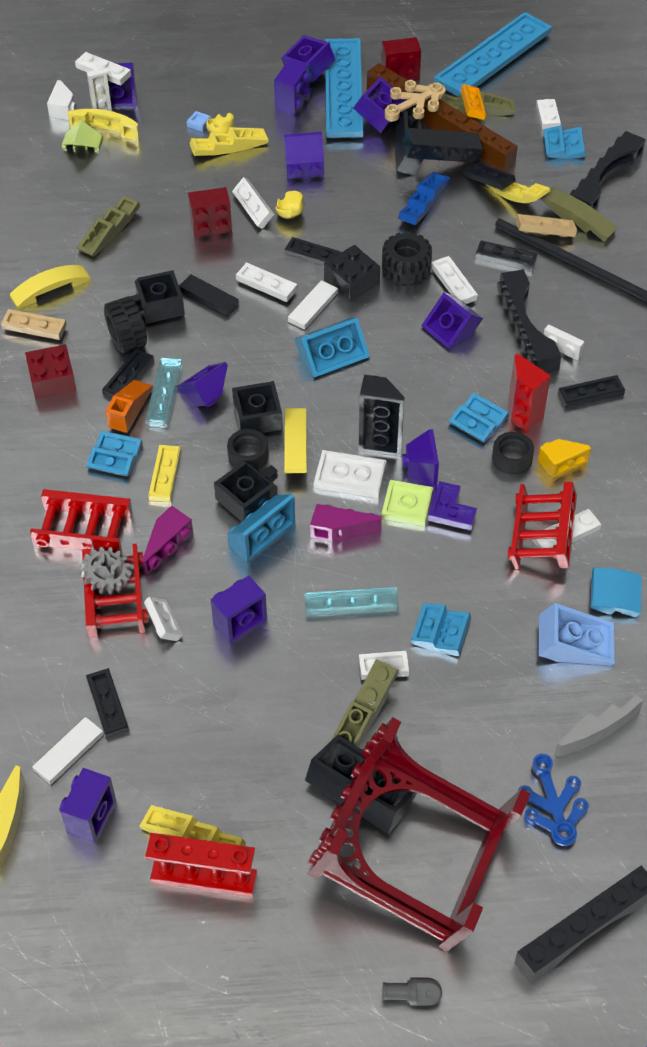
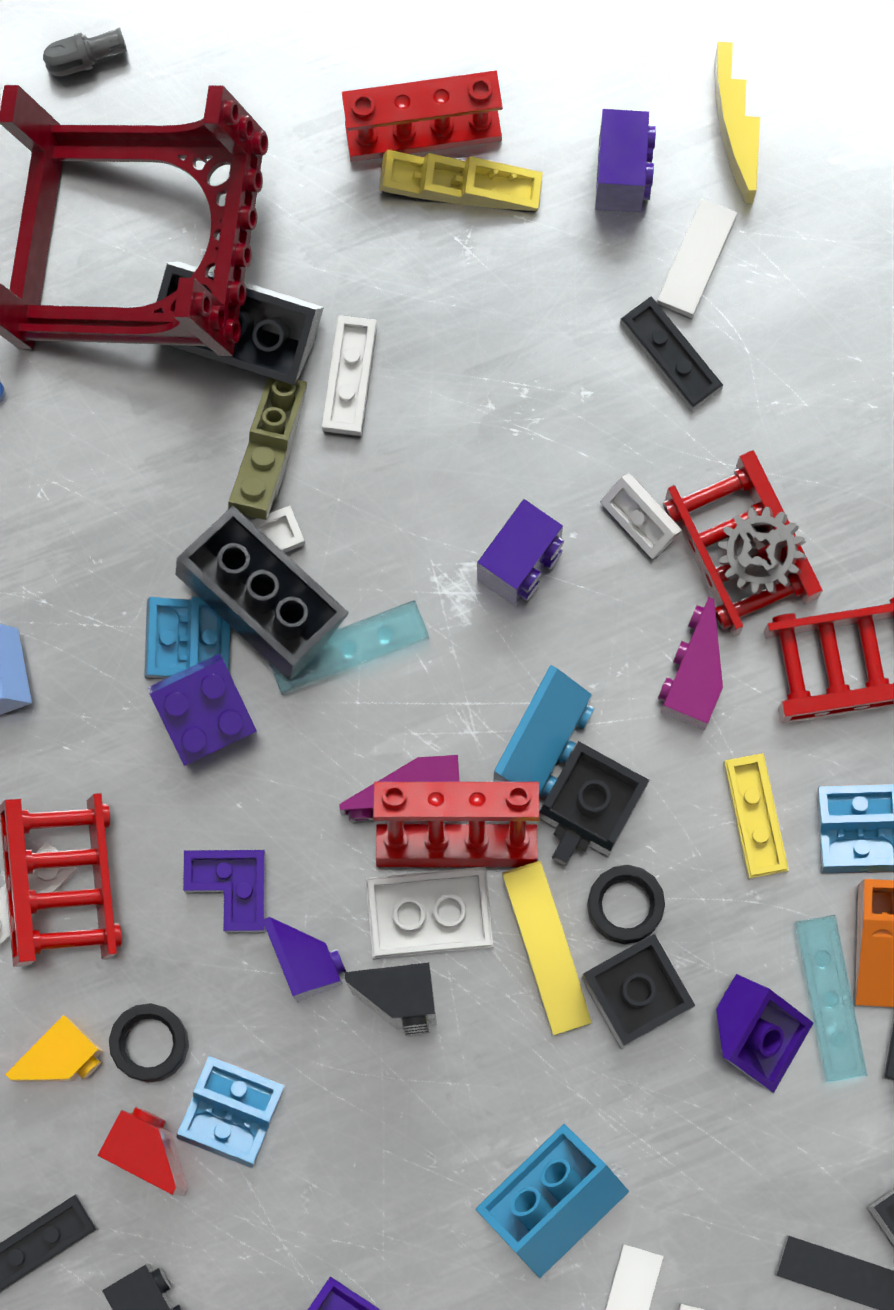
camera: 165 degrees right, 25 degrees up
yellowish green tile [381,480,433,527] -> none
none -> dark purple brick [148,653,257,766]
none -> black slope [175,506,349,681]
none -> white plate [322,315,377,436]
none -> fence [373,782,539,867]

